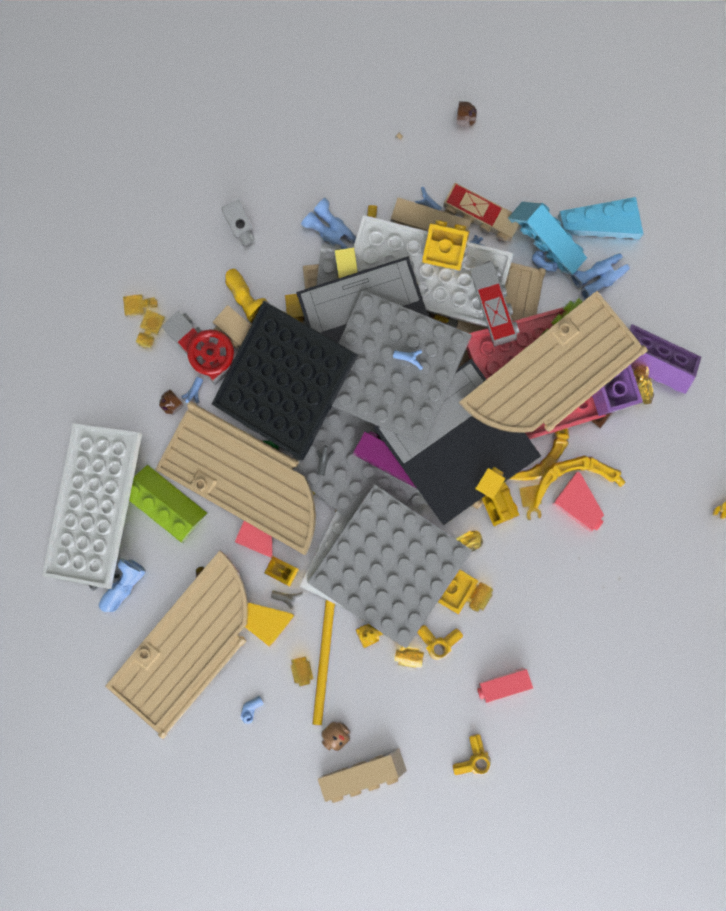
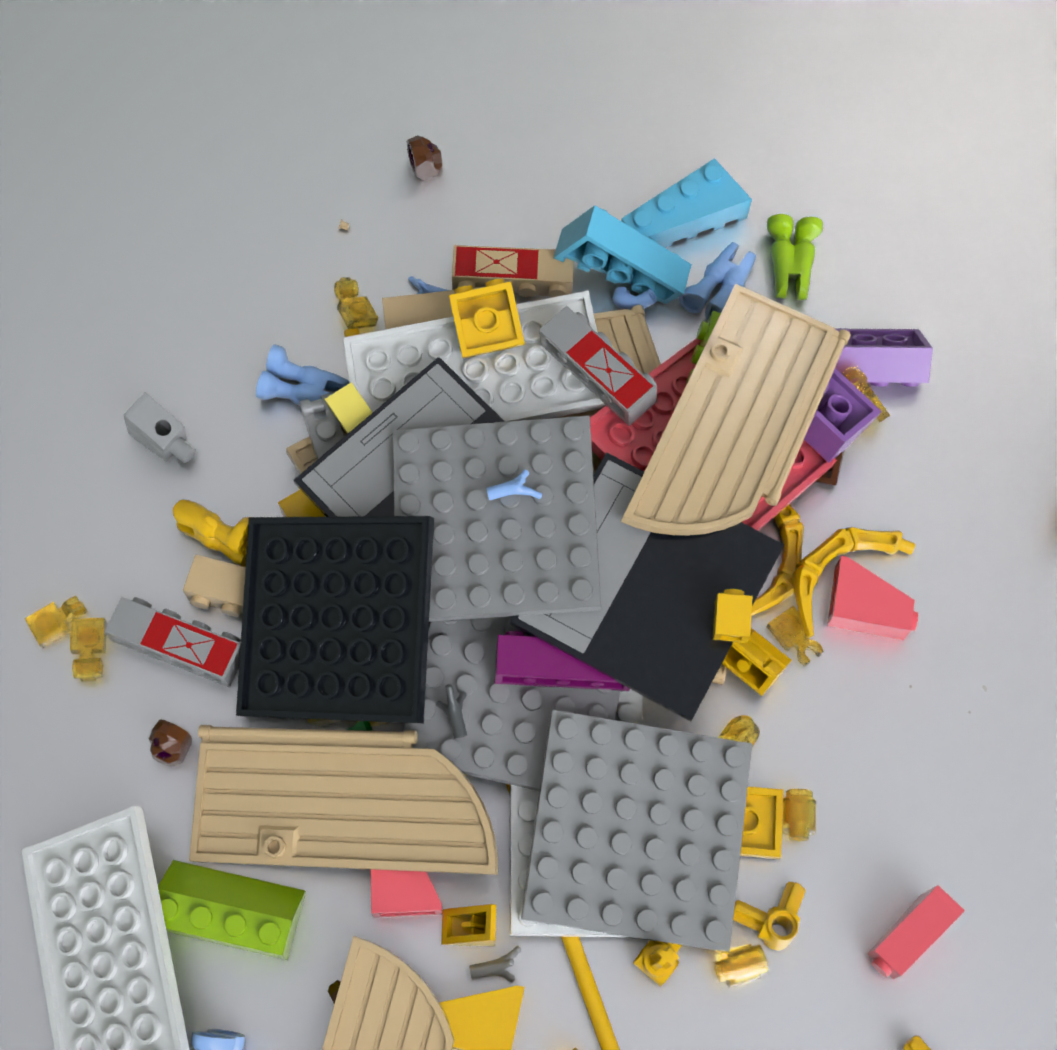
camera: 30 degrees left, 15 degrees down
light blue bar [181,377,203,403] -> none
red plate [187,329,234,376] -> none
none -> clear yellow plate [334,277,378,330]
none -> lime piece [767,214,823,300]

